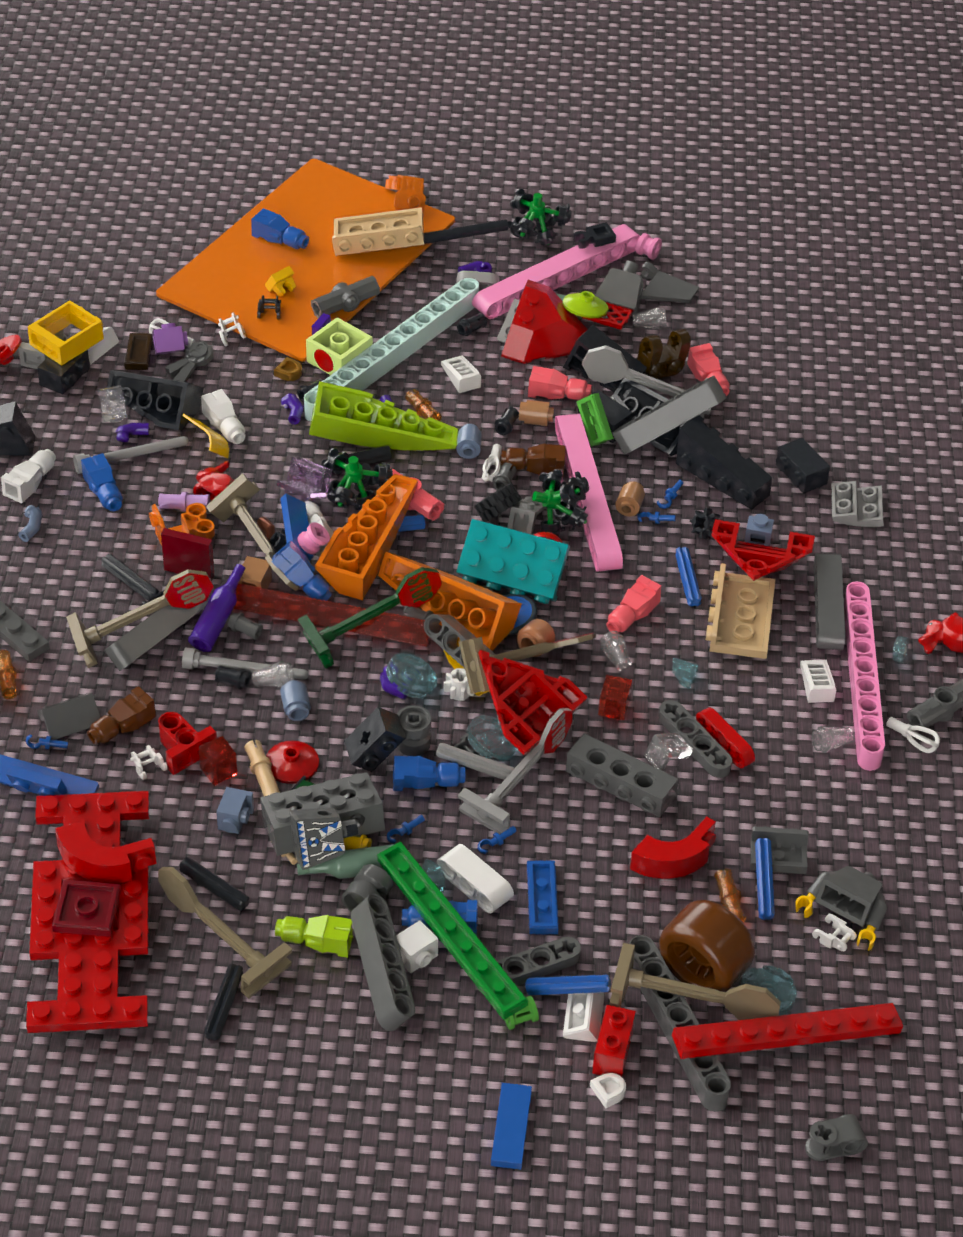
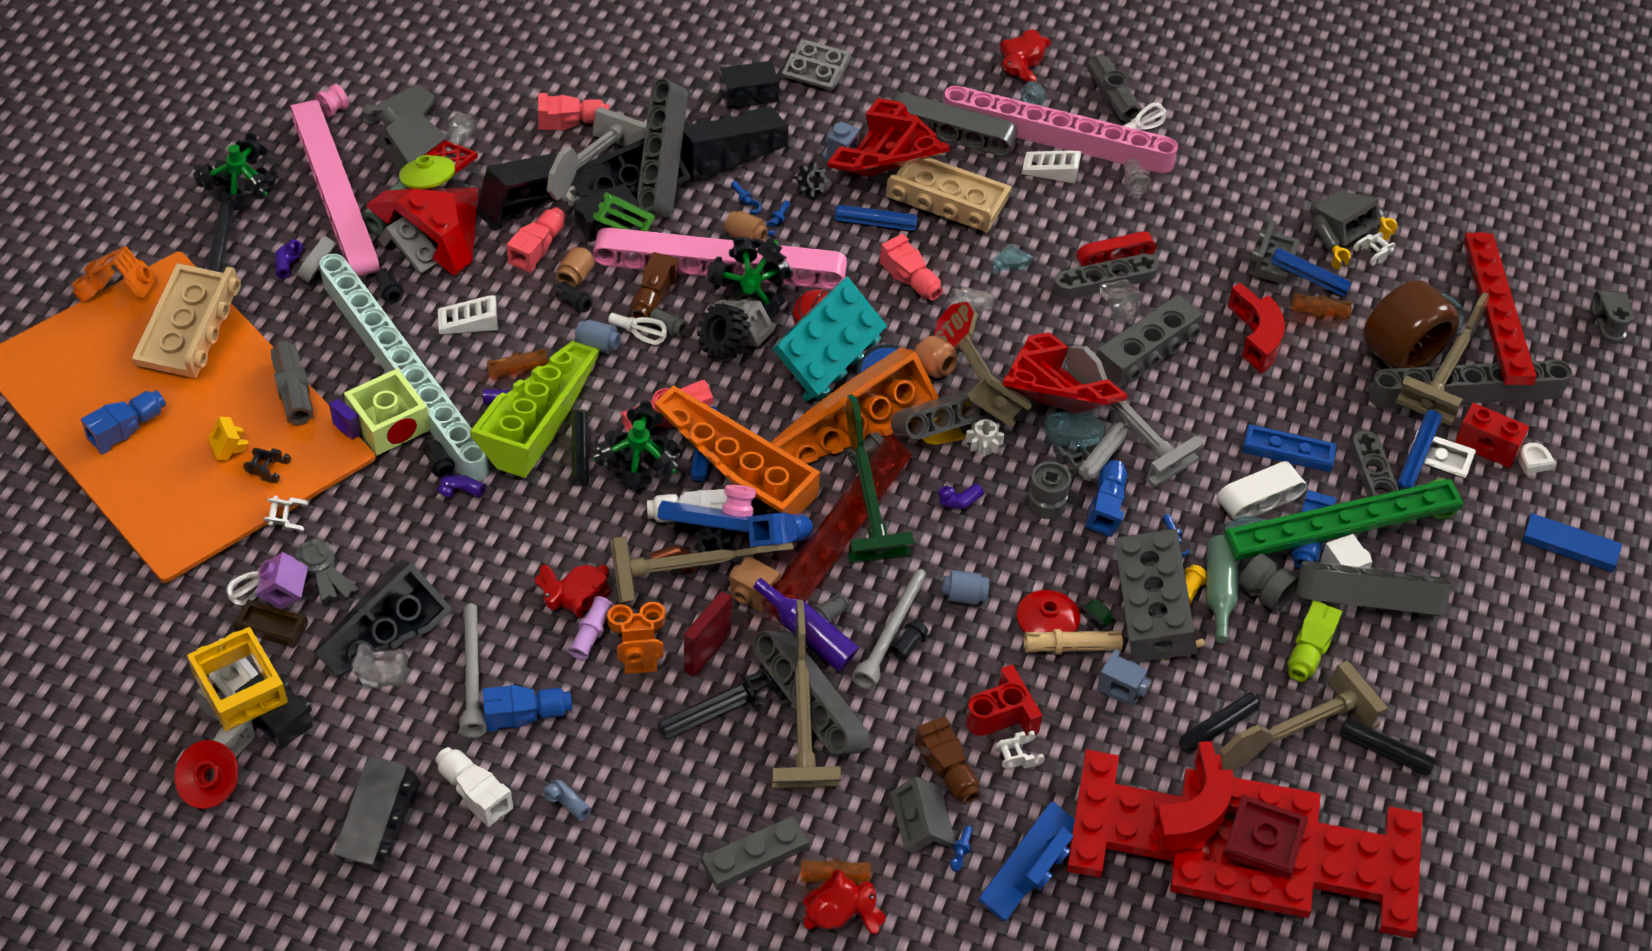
camera: 75 degrees left, 5 degrees up
dark purple arm [115,423,149,442] -> none
yellow piece [182,414,229,458] -> none
clear red brick [199,736,238,785] -> none
white piece [201,389,245,444] -> none
clear cone [253,661,294,687] -> none
pearl gold tile [274,357,302,381] -> none
clear purple bracket [276,457,332,502] -> none
torso [289,808,358,870] -> none
black brick [344,707,406,772] -> none
clear light blue tile [386,653,438,698] -> none
blue hand [478,826,517,854] -> none
black plate [573,222,616,249] -> none
clear red brick [598,675,632,720] -> none
dark brown piece [637,329,691,379] -> none

